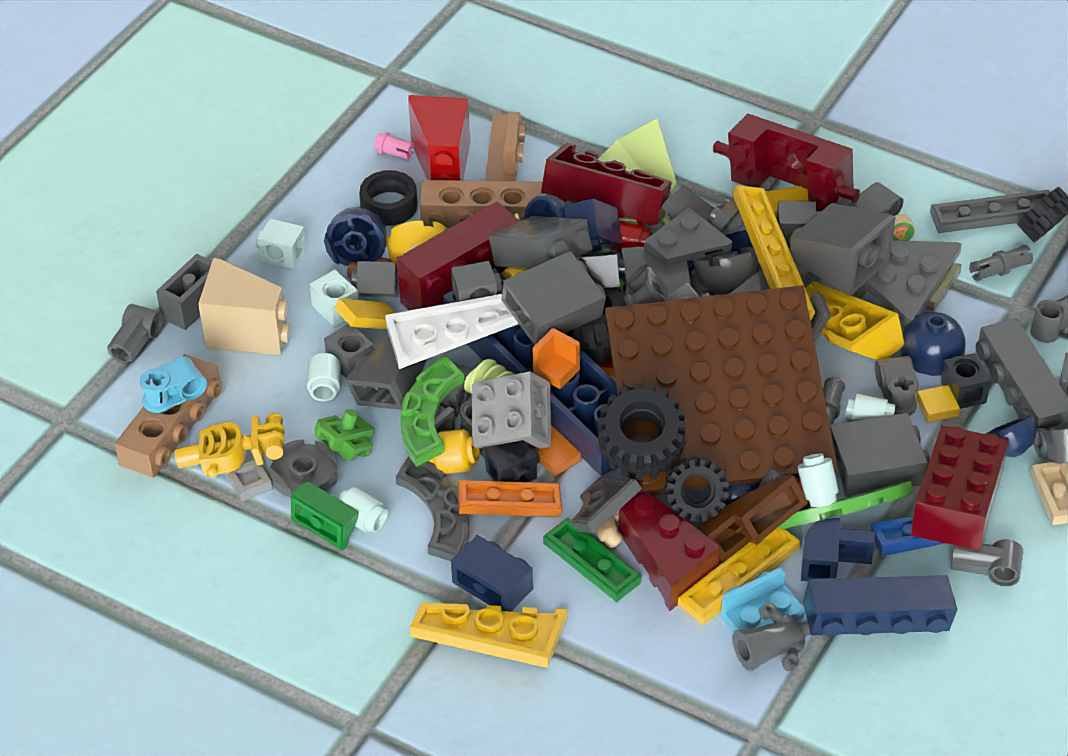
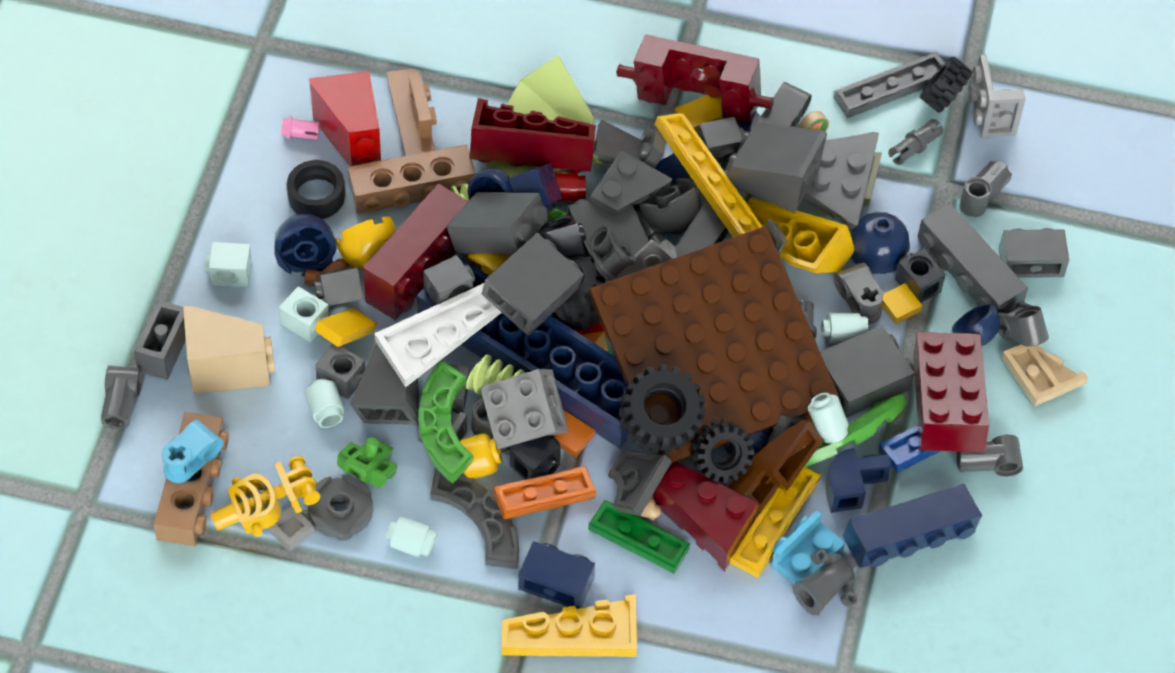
camera: 20 degrees left, 10 degrees up
green slope [291,482,359,550] -> none
orange panel [533,328,580,389] -> none

